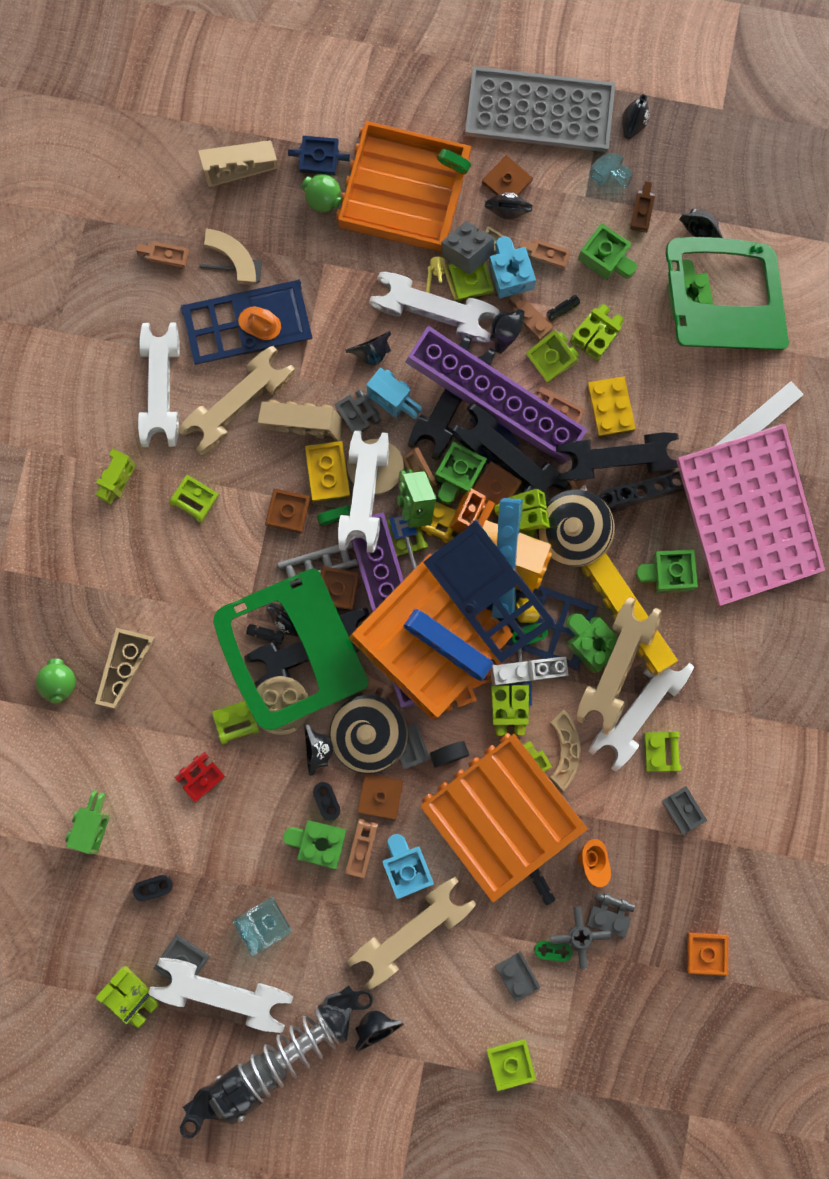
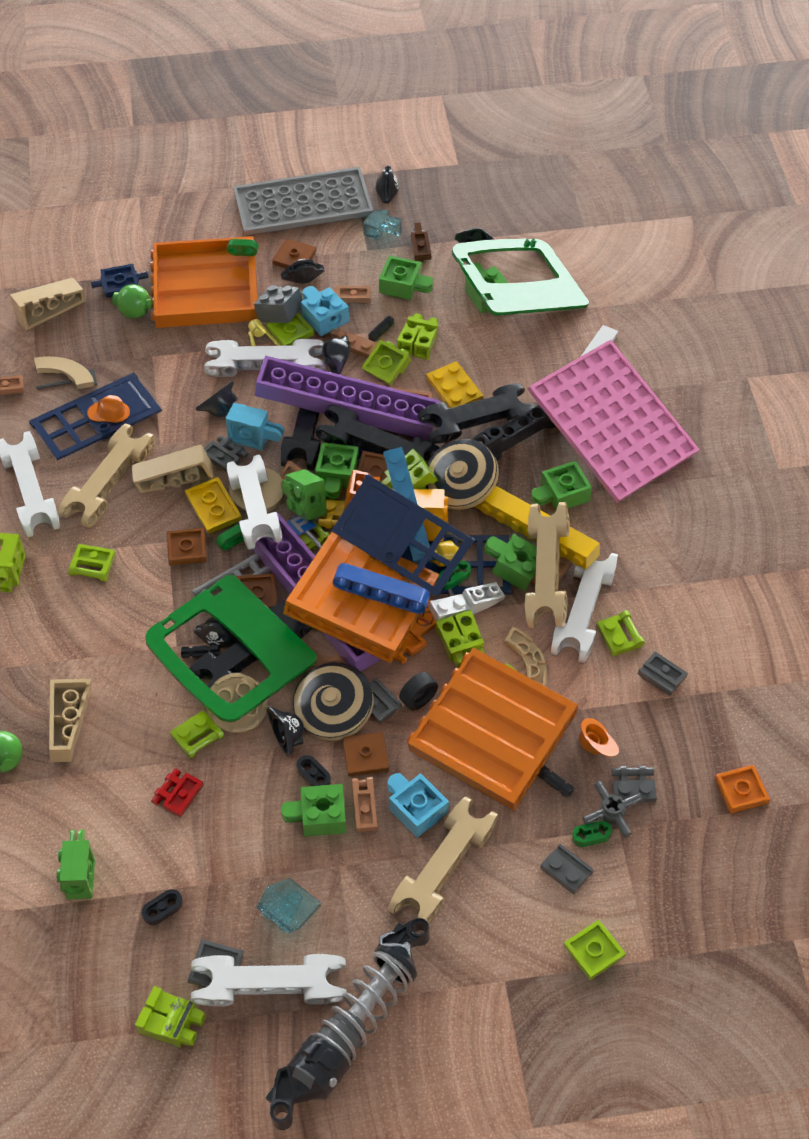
camera: 15 degrees left, 25 degrees down
black hat [355,1011,404,1052] -> none

